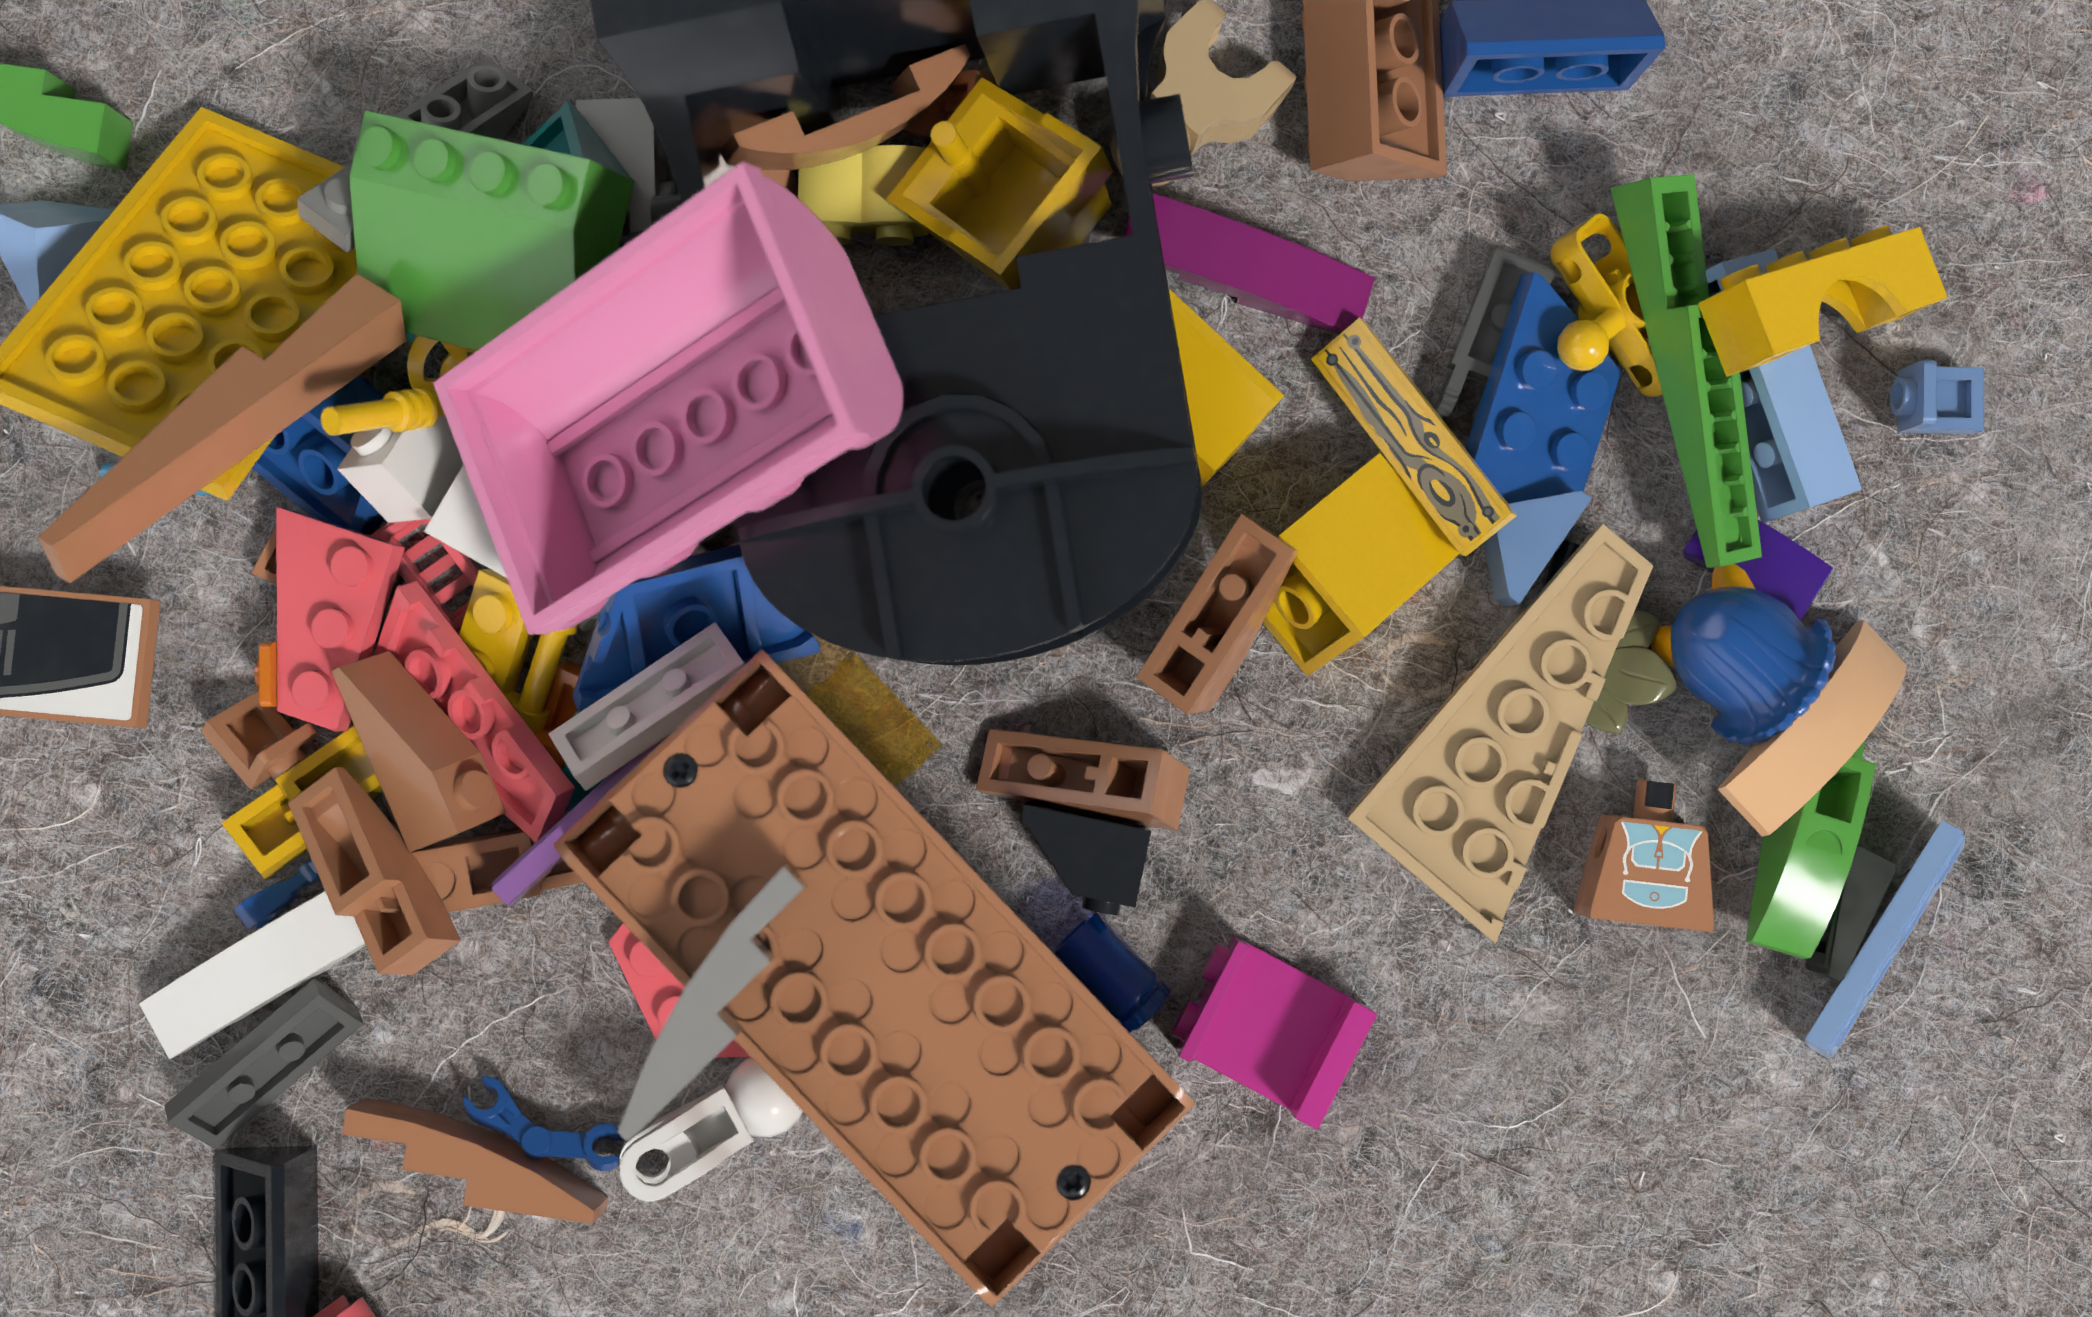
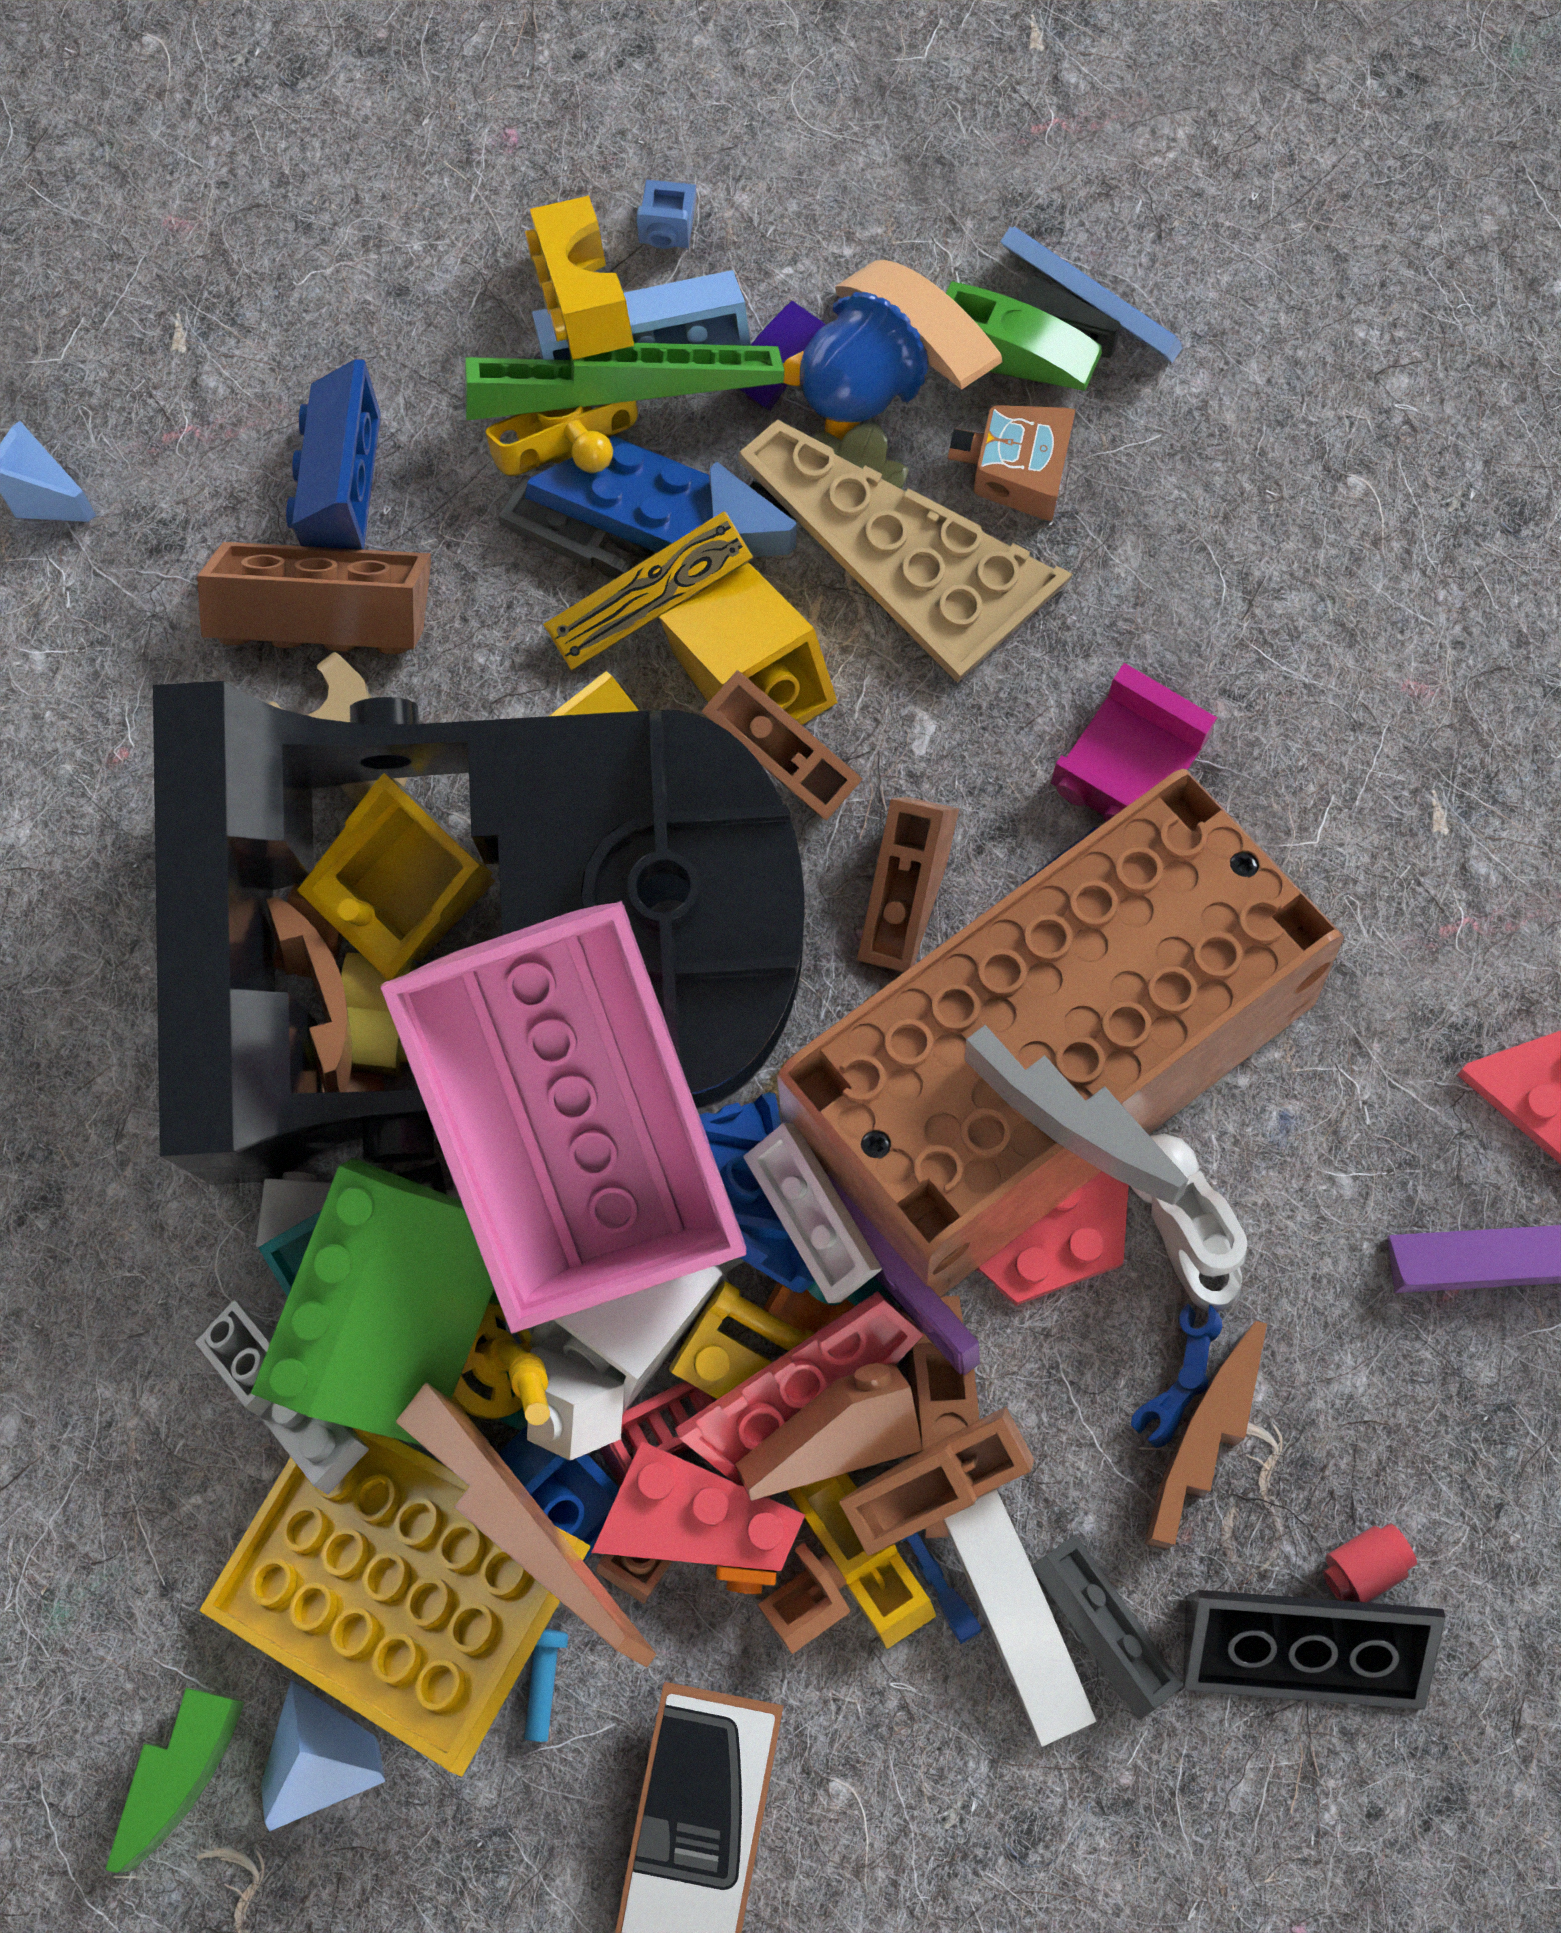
camera: 85 degrees left, 15 degrees down
black slope [1022,803,1151,915] -> none
magenta slope [1123,193,1375,334] -> none

